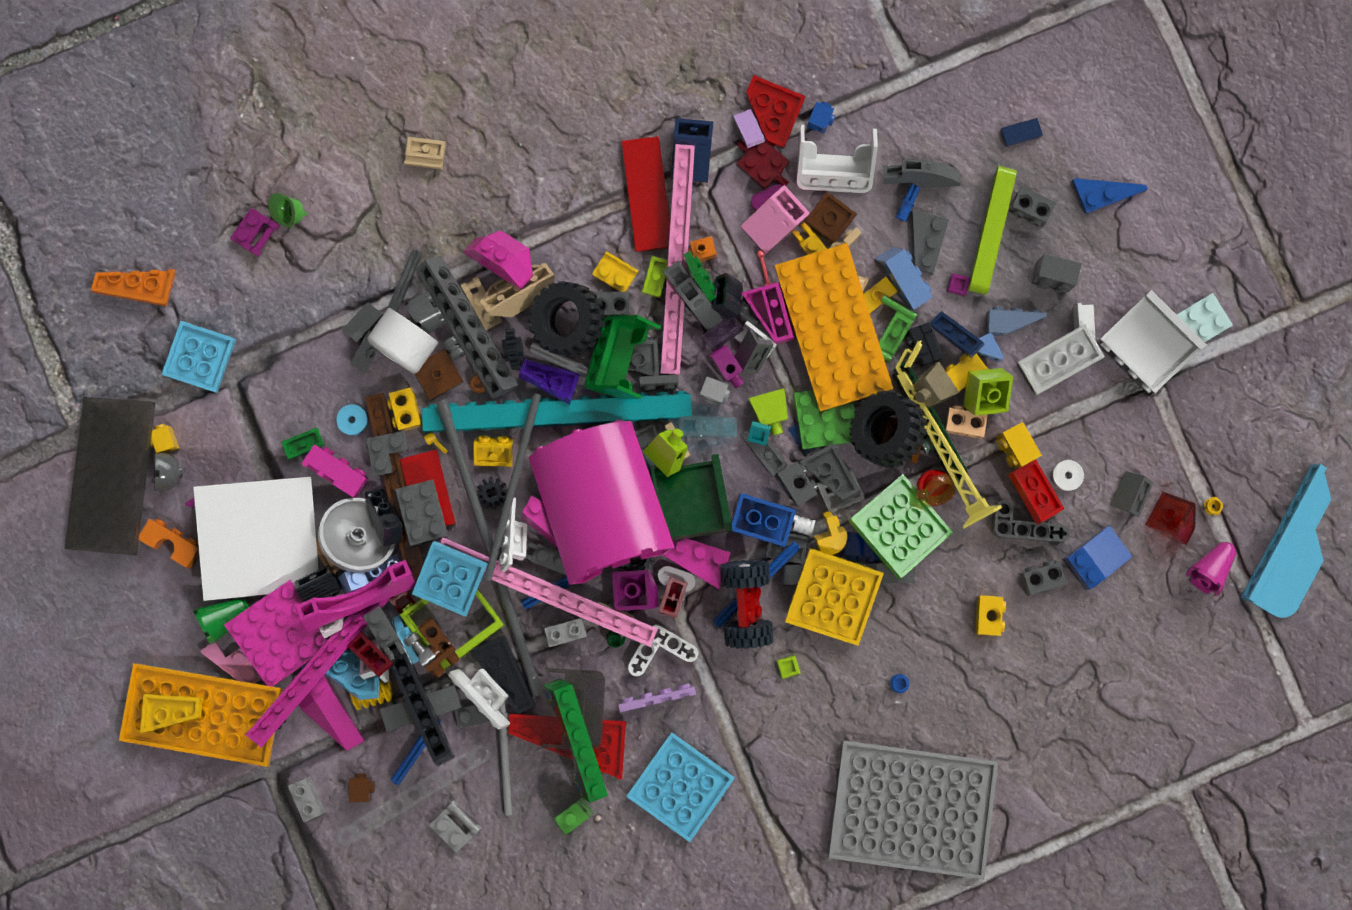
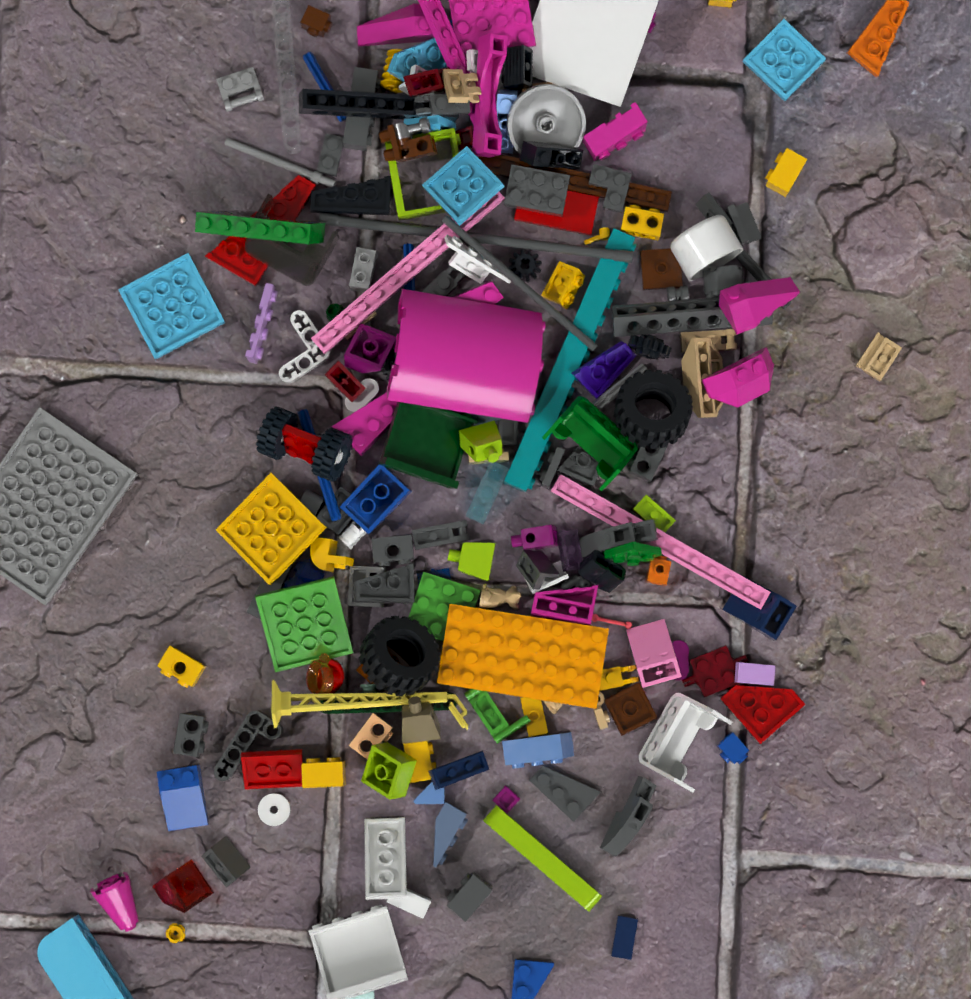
camera: 120 degrees right, 0 degrees up
magenta plate [230,208,280,257] -> none
bright green piece [268,193,307,228] -> none
green plate [281,427,325,460] -> none
medium azure piece [336,404,368,436] -> none
white bracket [448,669,510,729] -> none
dark orange plate [470,374,486,393] -> none
bright green torso [552,797,593,835] -> none
yellow plate [592,251,639,292] -> none
red tile [622,136,670,252] -> none
light grey brick [699,376,730,407] -> none
teal plate [747,421,771,446] -> none
lime tile [776,655,801,679] -> none
blue plate [890,674,910,693] -> none
blue axle [895,184,920,222] -> none
black brick [905,322,944,367] -> none
dark grey brick [1009,186,1056,227] -> none
none -> tan plate [442,69,482,103]
none -> tan animal [479,584,521,610]
none -> dark pink wedge [719,277,800,334]
none -> yellow brick [765,148,807,197]

